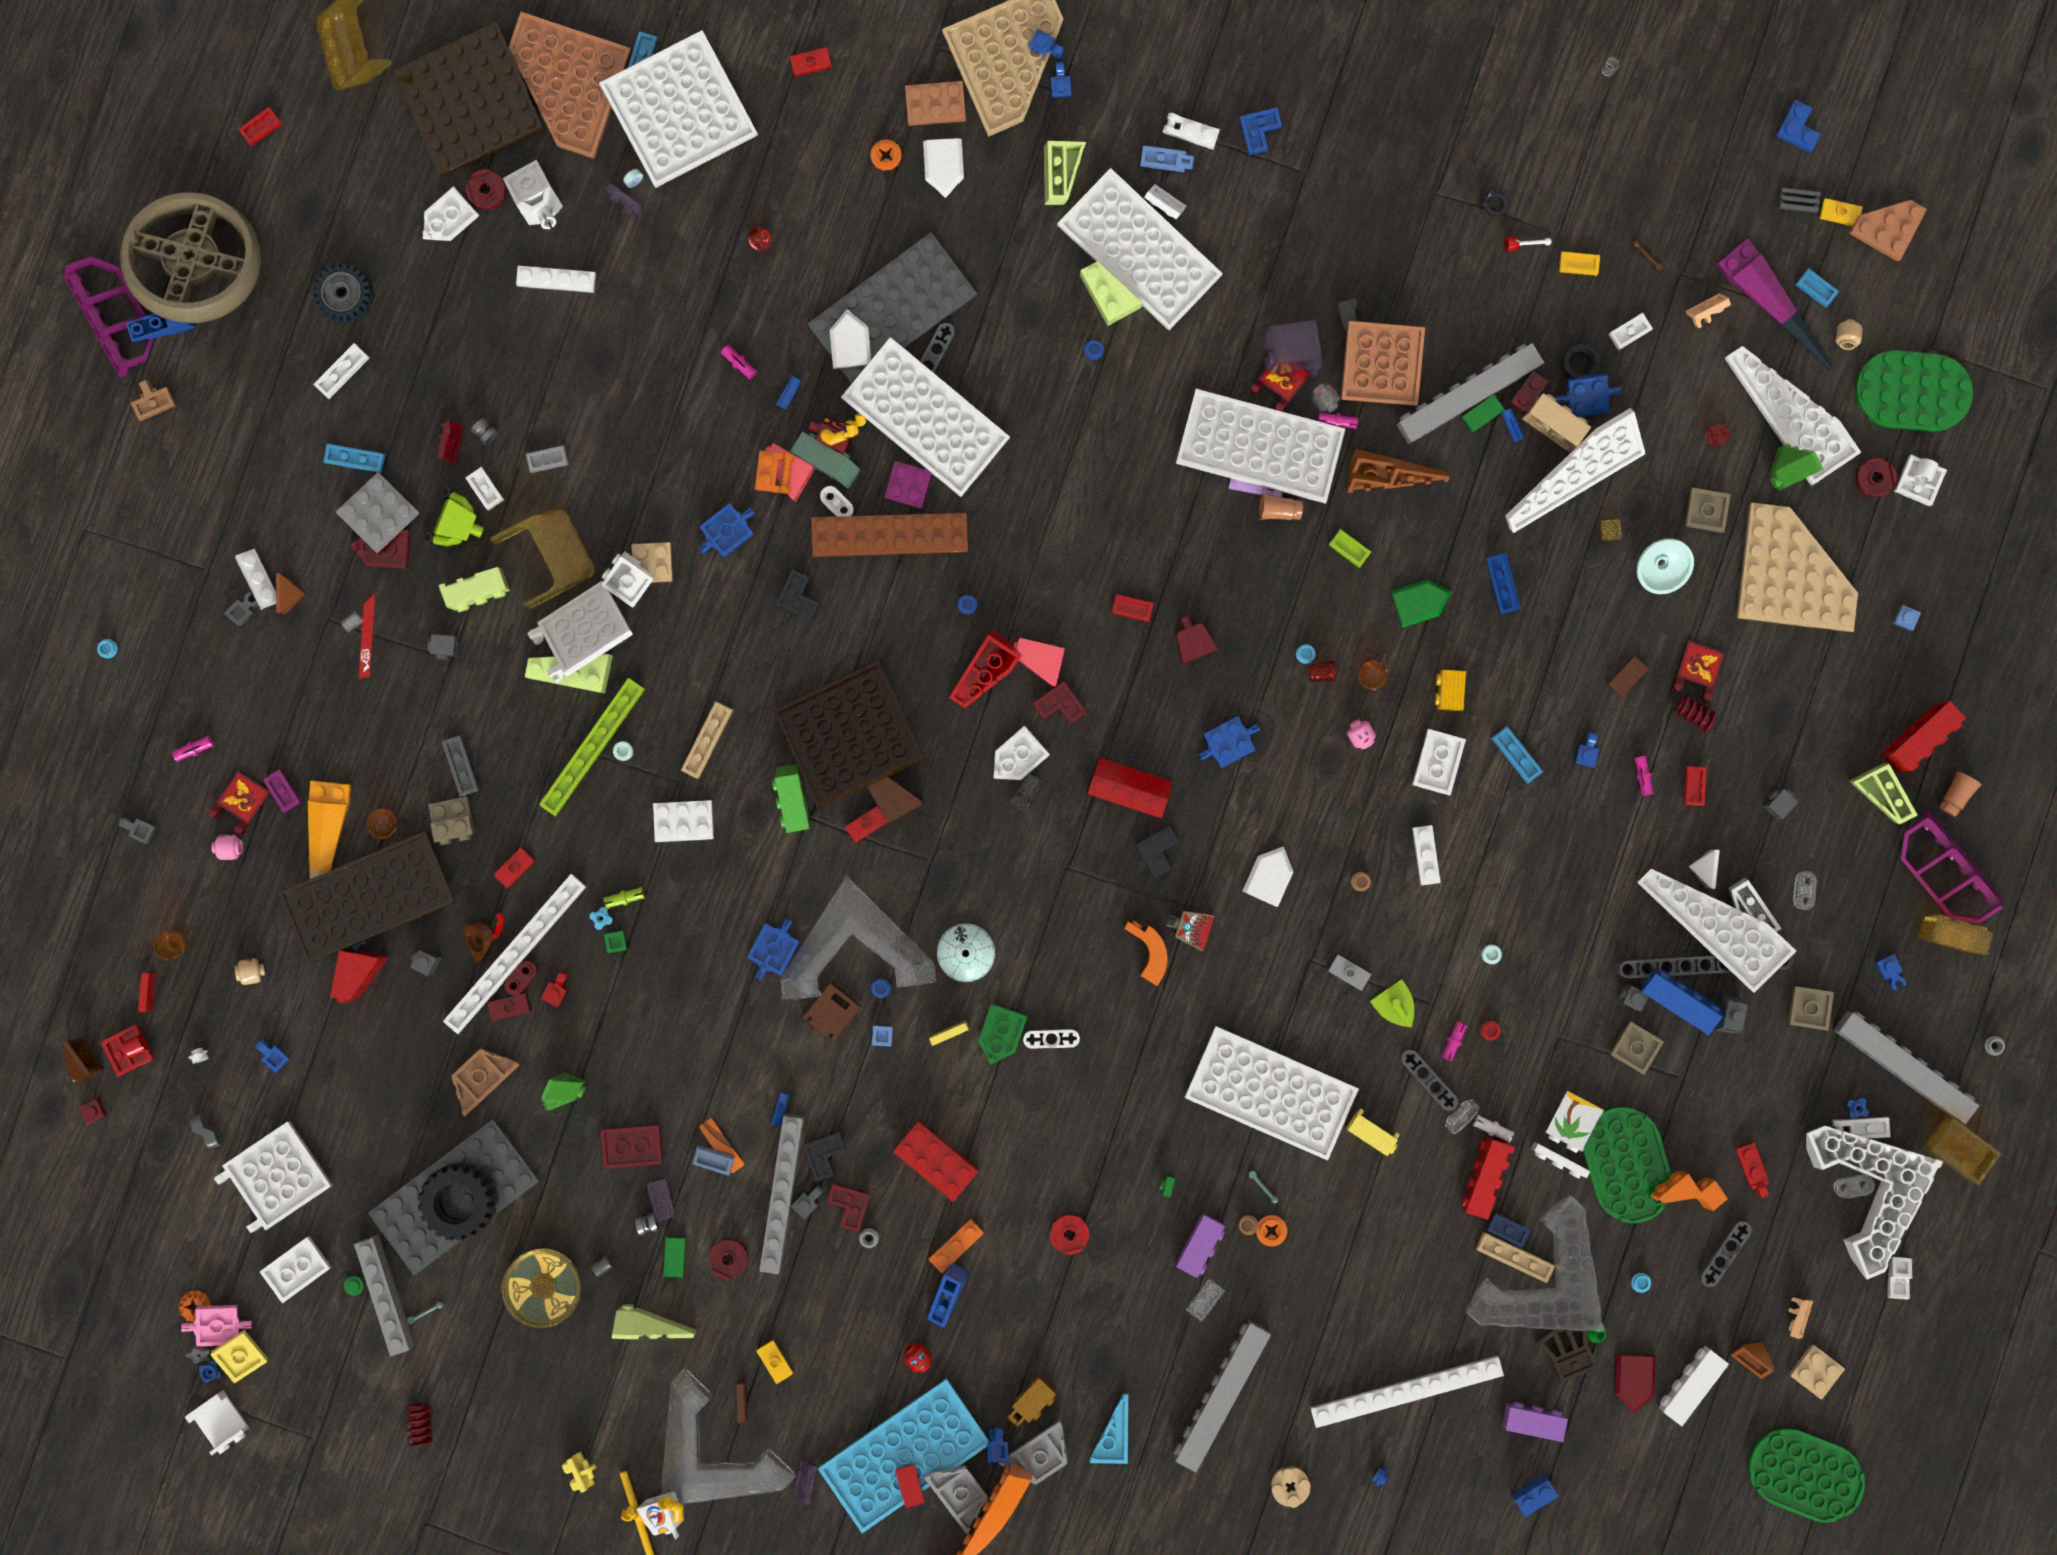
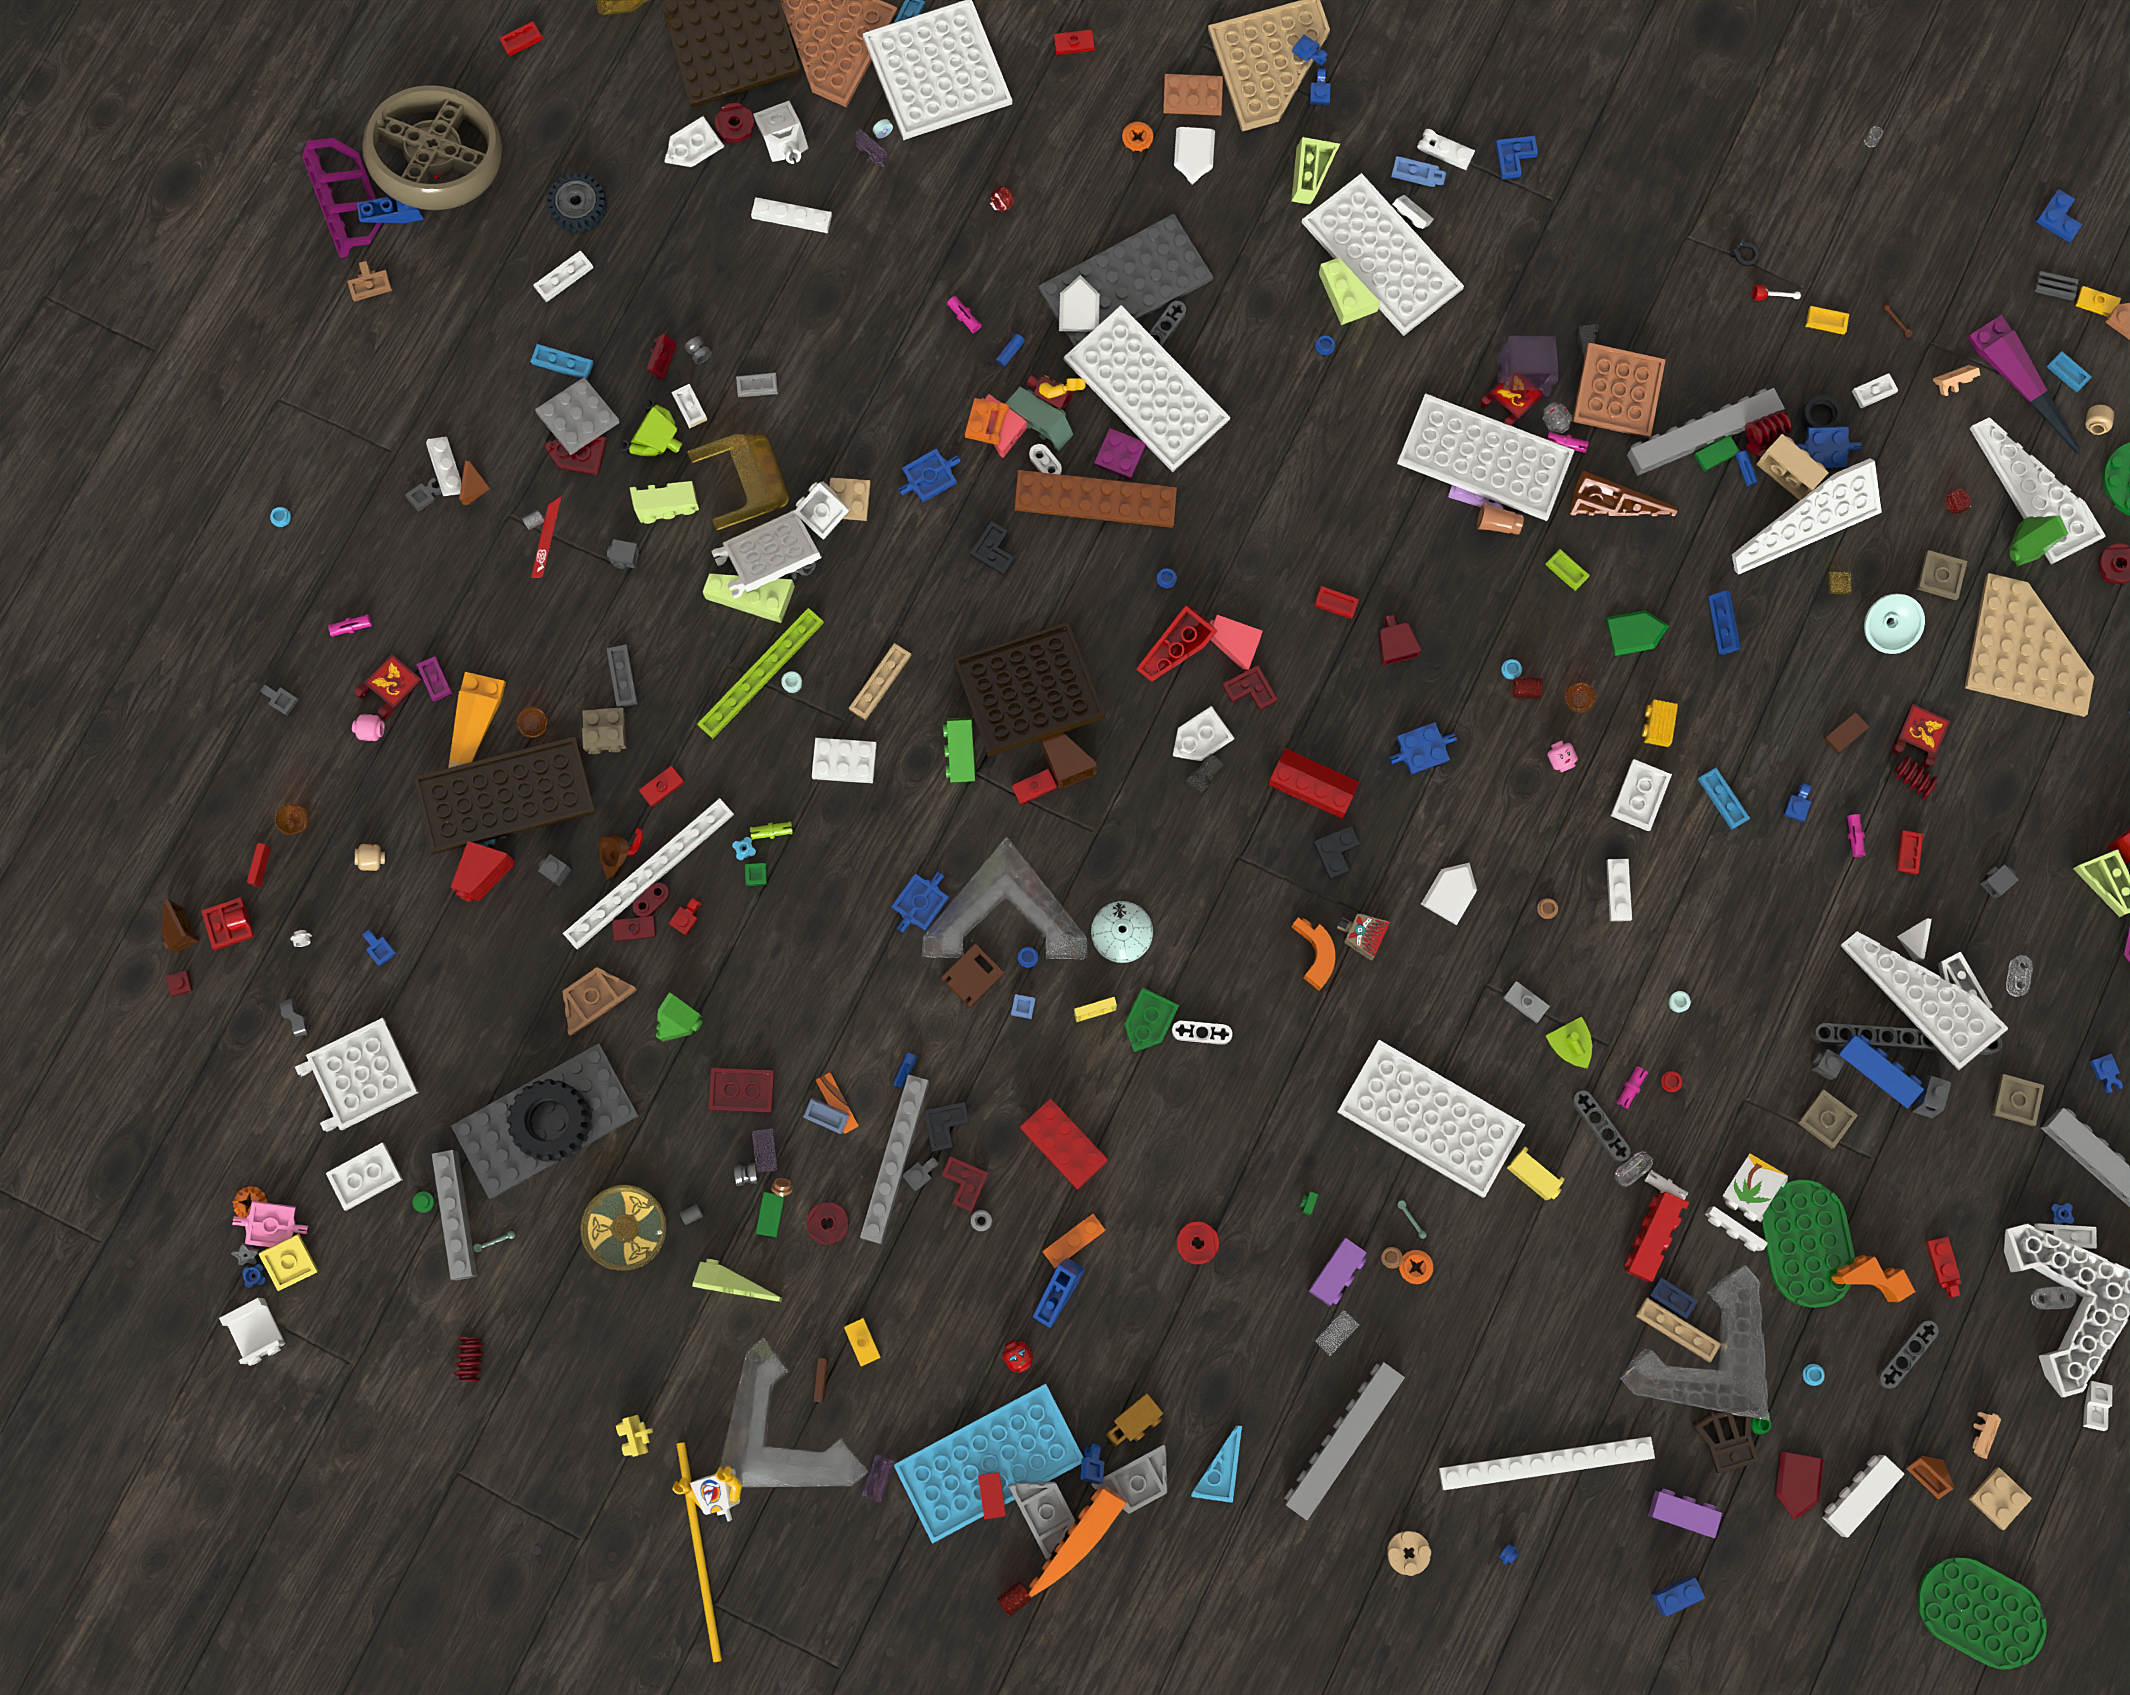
camera: 10 degrees right, 10 degrees down
none -> medium nougat plate [771,1178,793,1197]
none -> dark red piece [1745,410,1792,445]

